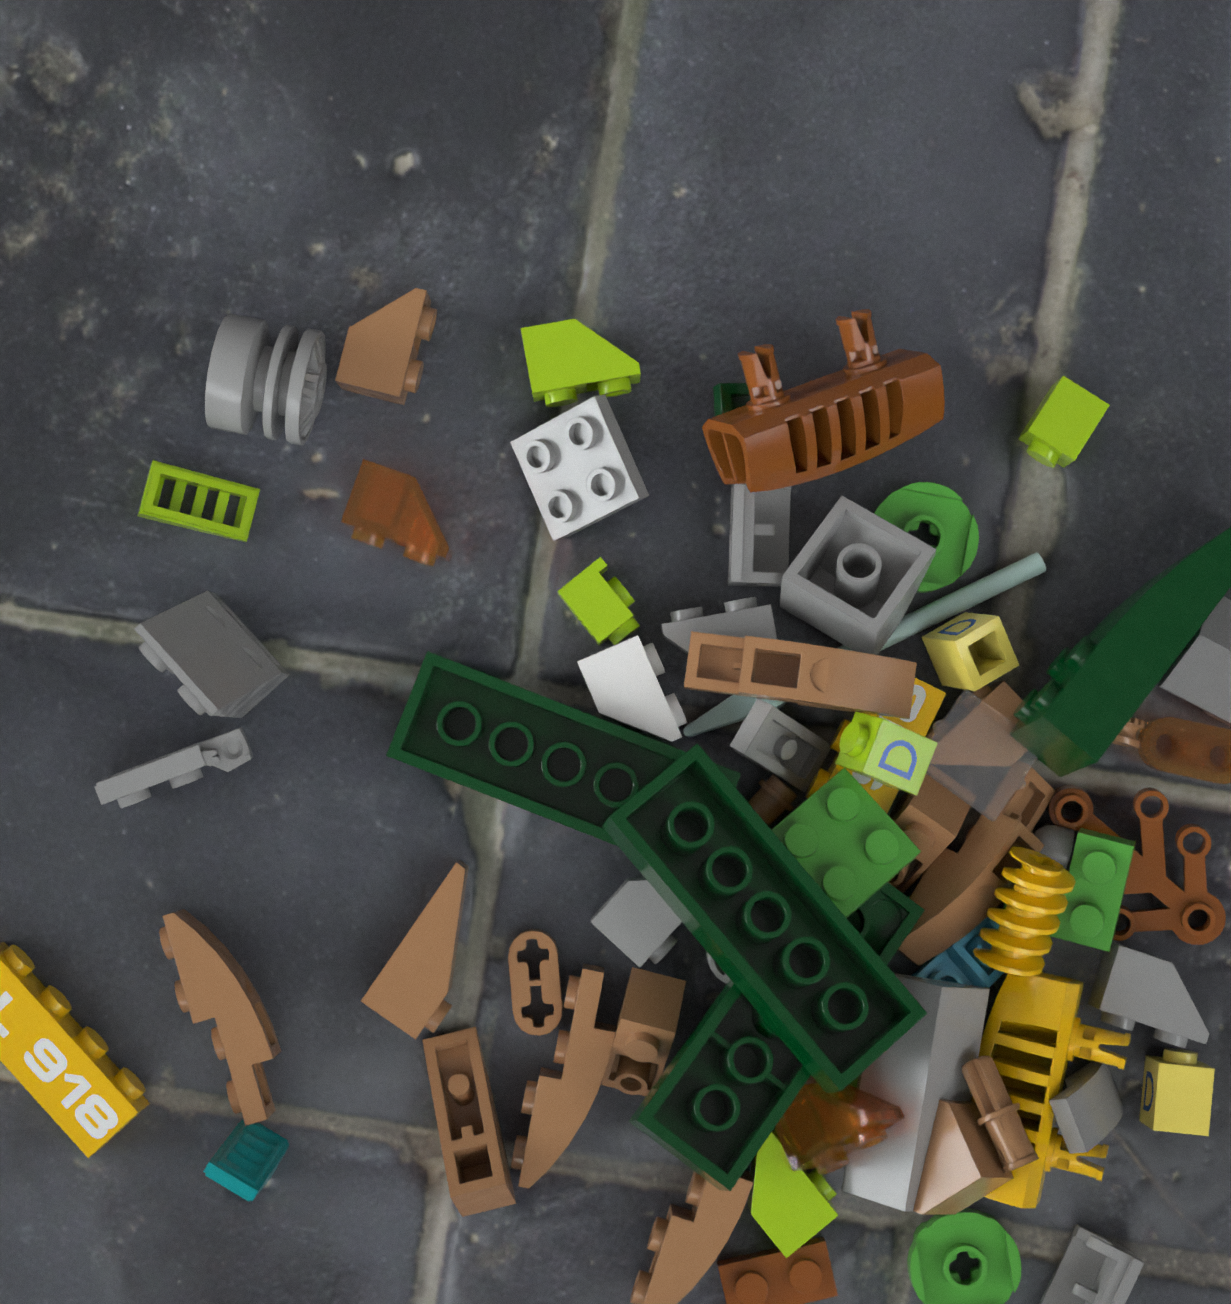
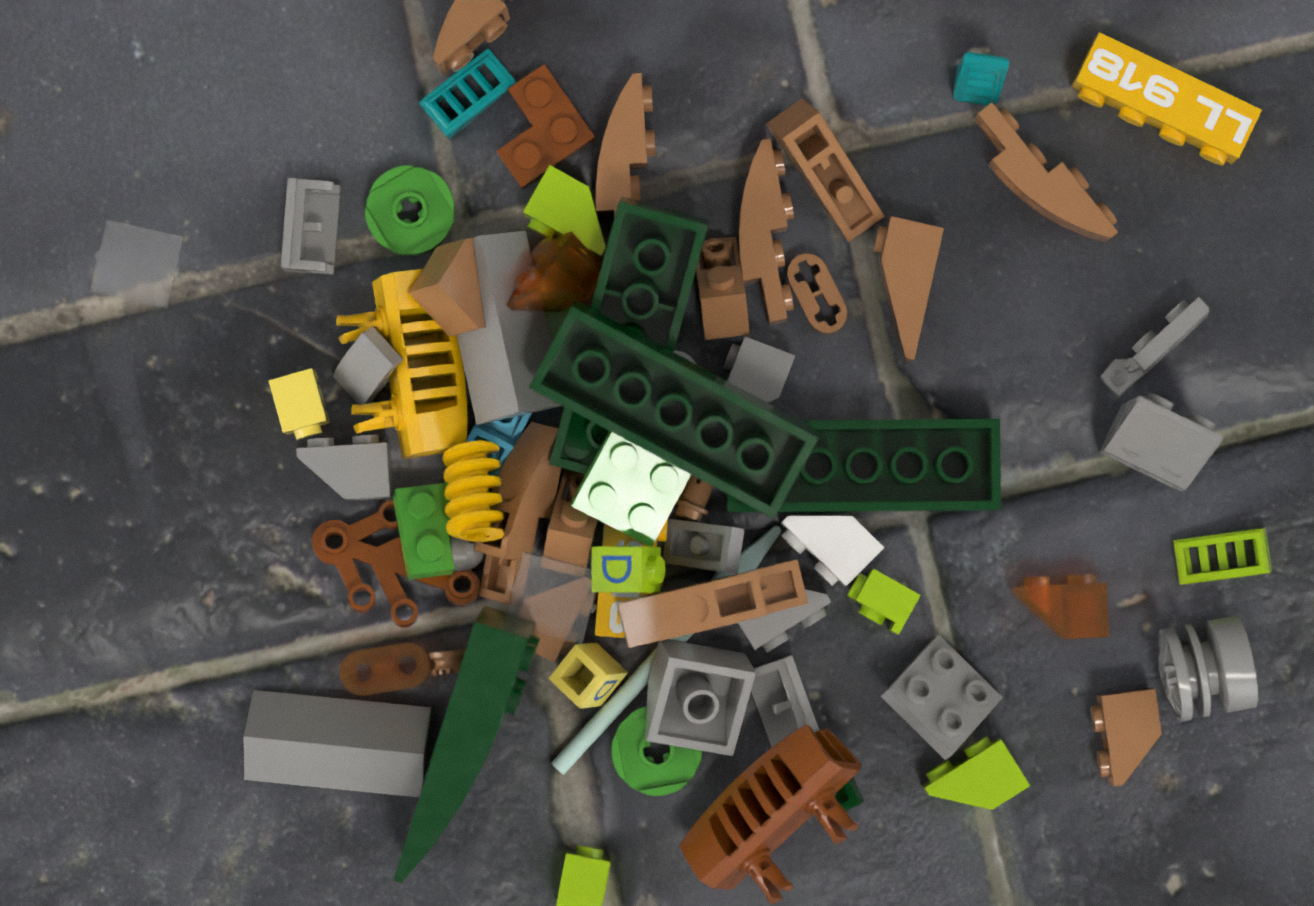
camera: 160 degrees right, 0 degrees up
medium nougat axle [962,1055,1039,1173] -> none

